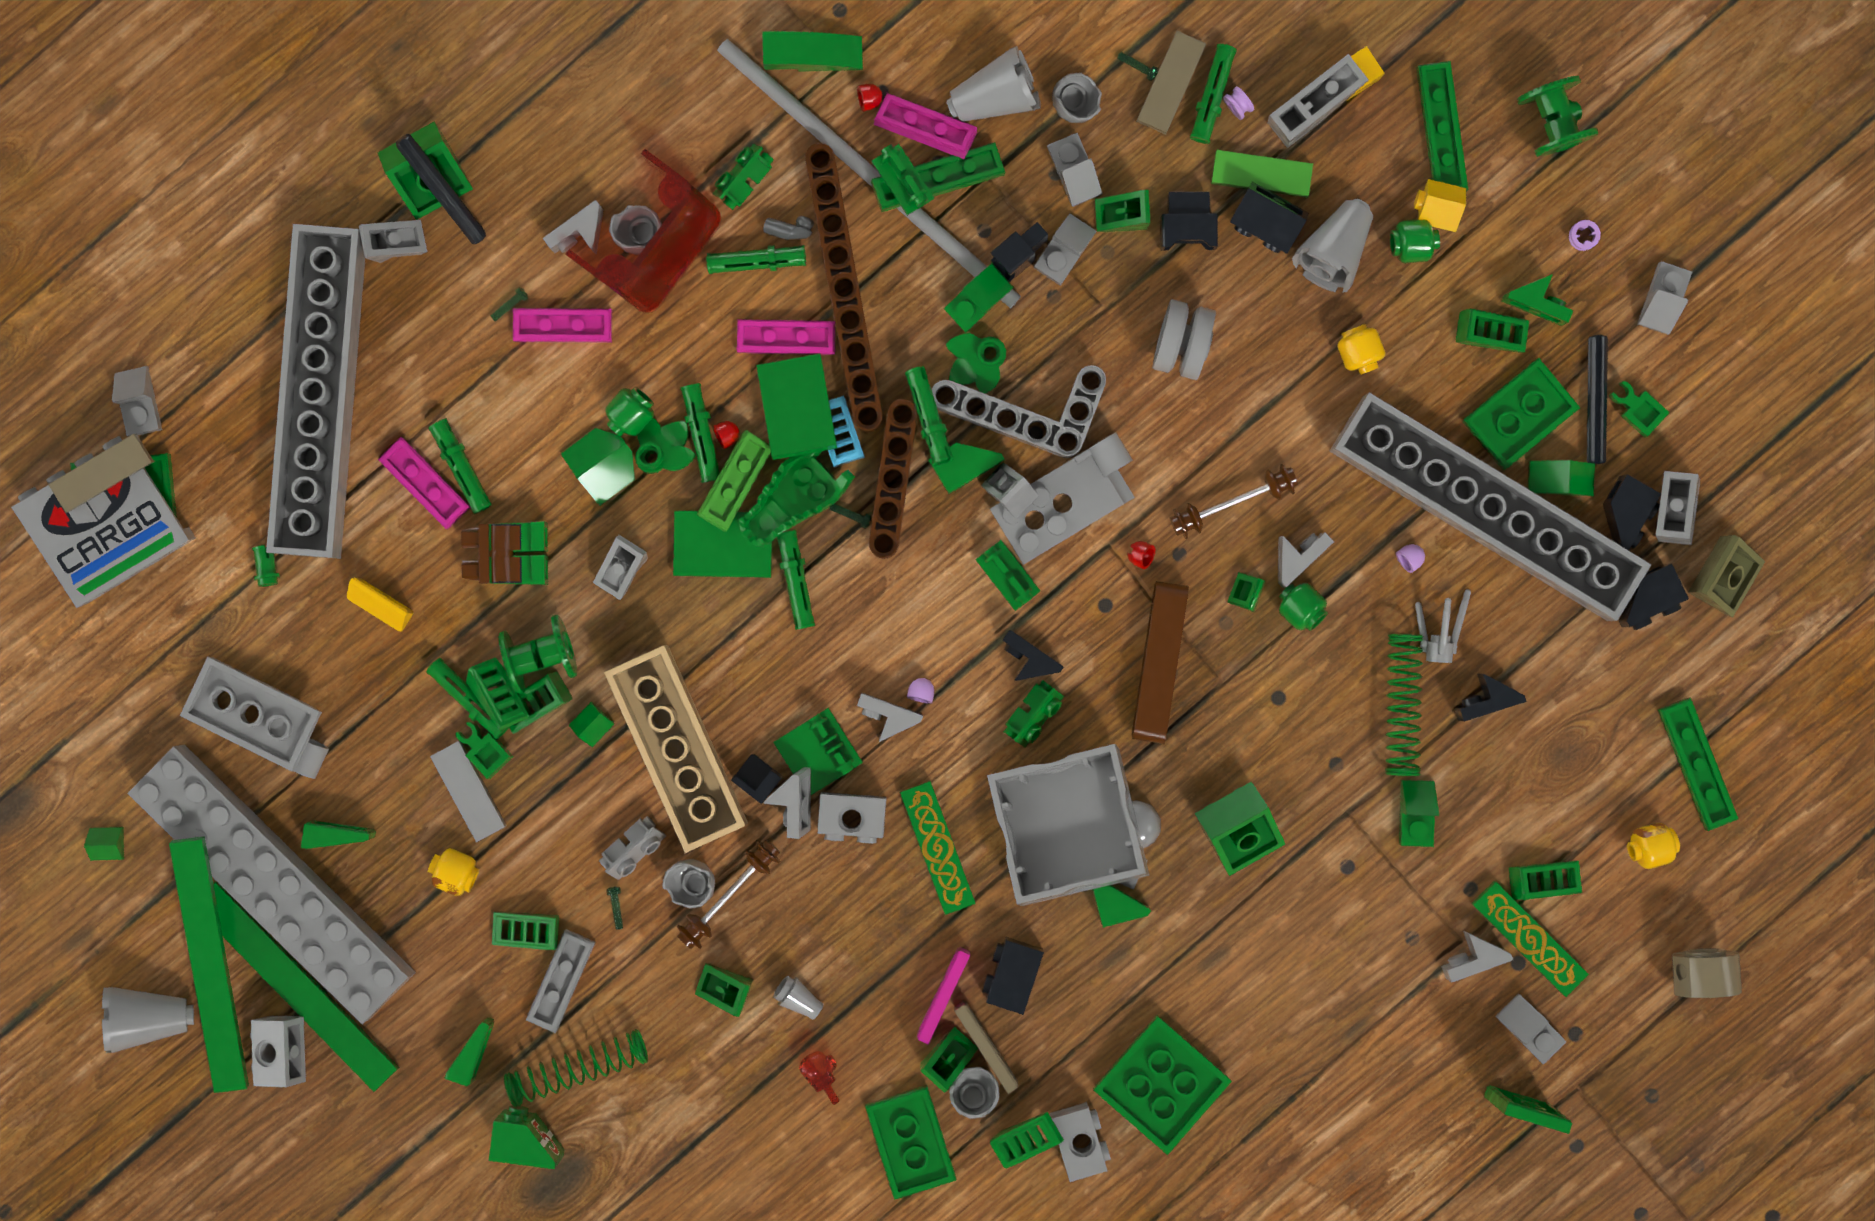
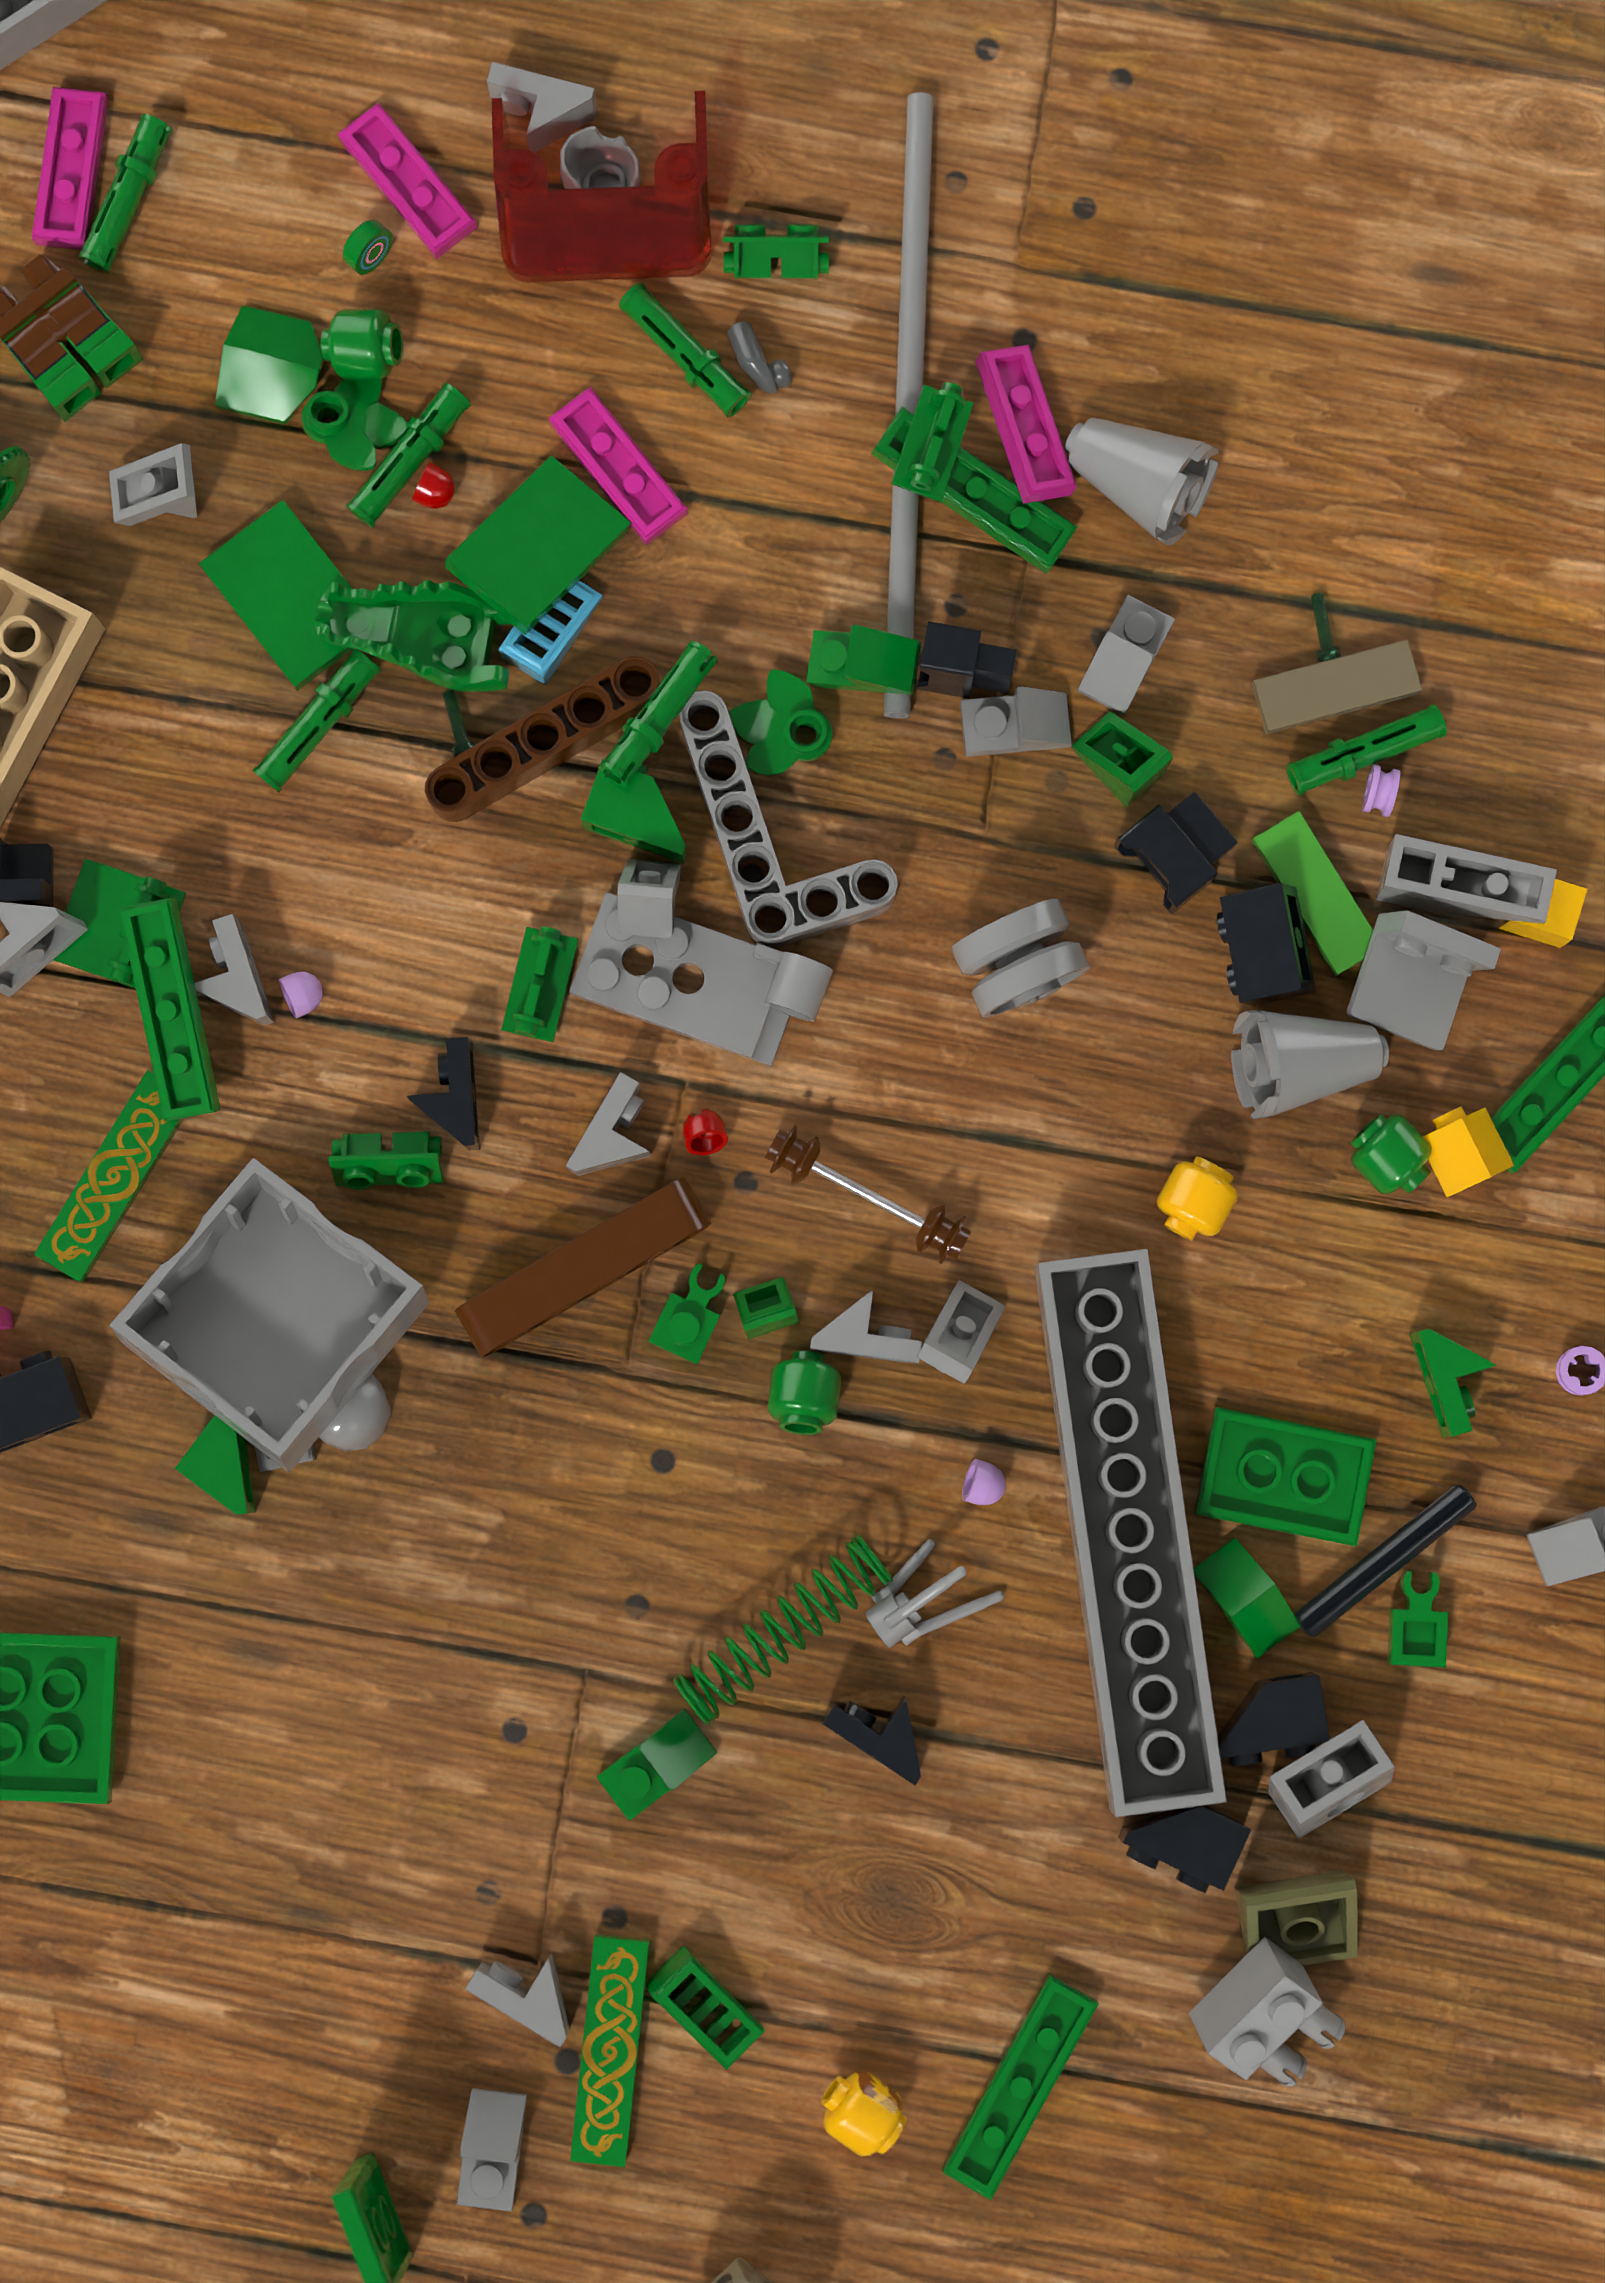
camera: 50 degrees right, 5 degrees down
clear green piece [490,287,528,322] -> none
bright green tile [697,430,771,531] -> none
green slope [762,31,863,72] -> none
reddish brown beam [805,143,883,433] -> none
light grey brick [818,792,887,843] -> none
red hinge [857,84,882,112] -> none
light grey hair [1052,73,1102,123] -> none
green slope [1195,781,1285,876] -> none
green slope [1456,308,1530,353] -> none
none -> green tile [119,897,221,1122]
none -> green tile [343,219,393,275]
none -> light grey slope [566,1072,652,1176]
none -> green plate [648,1264,725,1365]
none -> light grey slope [917,1280,1006,1384]
none -> light grey brick [1189,1937,1346,2087]
none -> light grey bracket [1347,910,1501,1050]

